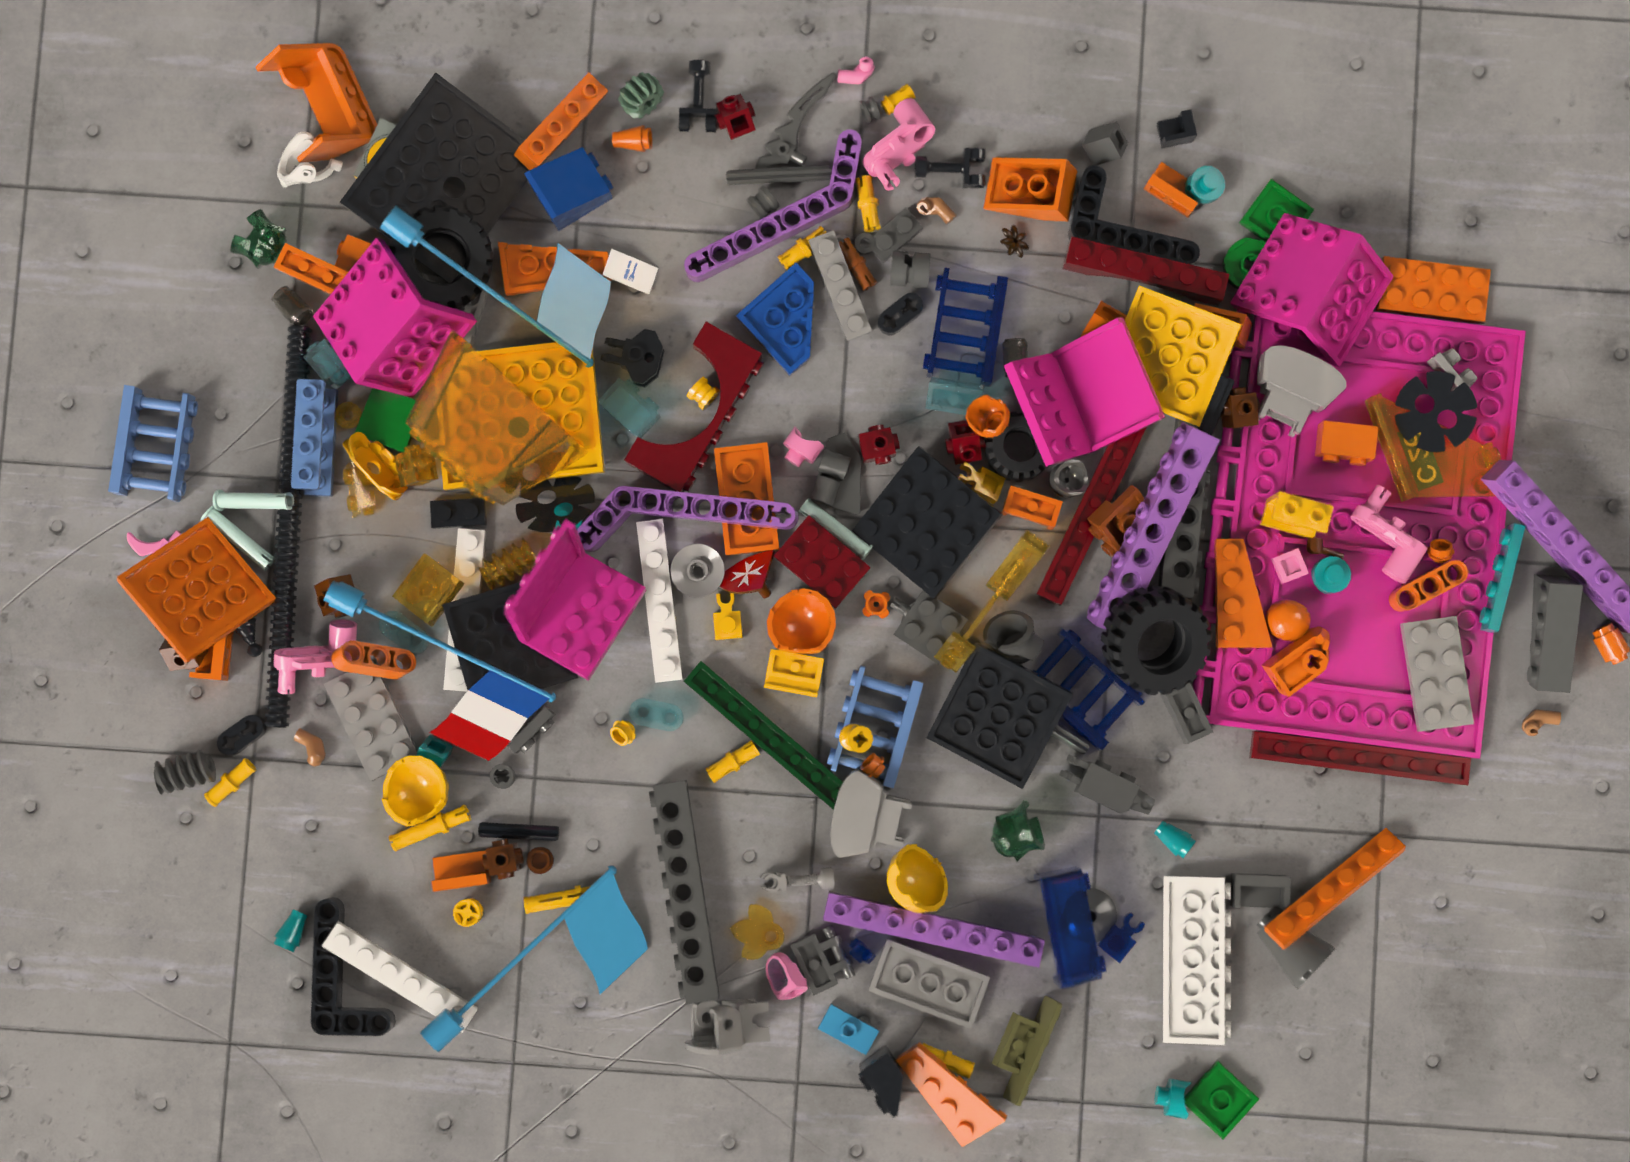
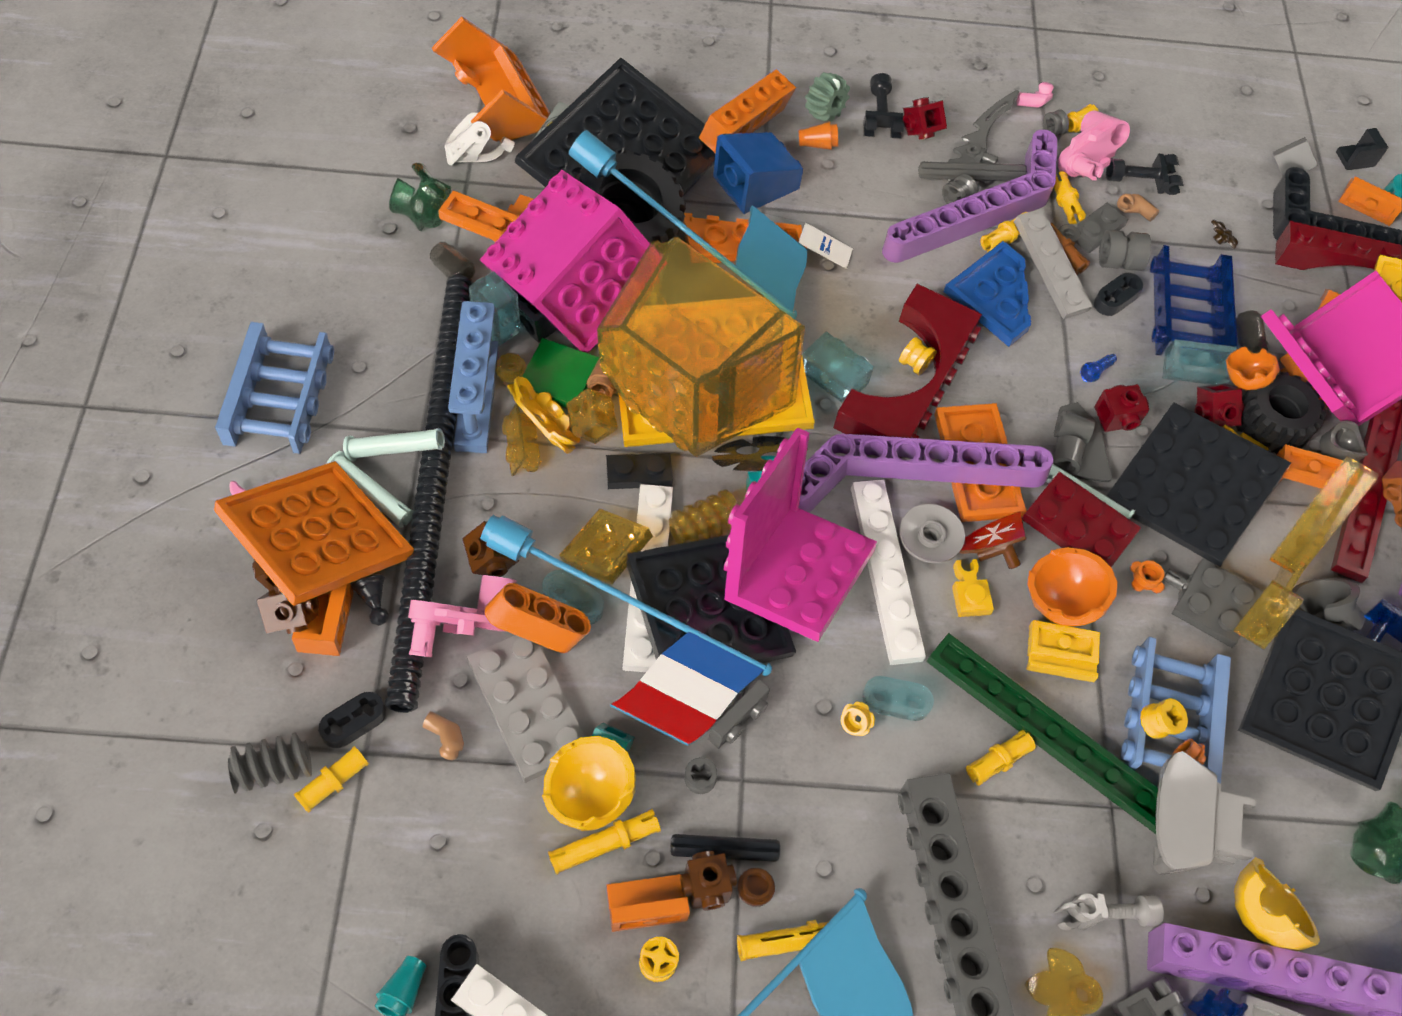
camera: 10 degrees left, 25 degrees down
black hinge [600,329,665,388] -> none
bright pink piece [783,426,824,468] -> none
orange slope [983,157,1078,222] -> none
none -> clear blue piece [1080,354,1117,383]

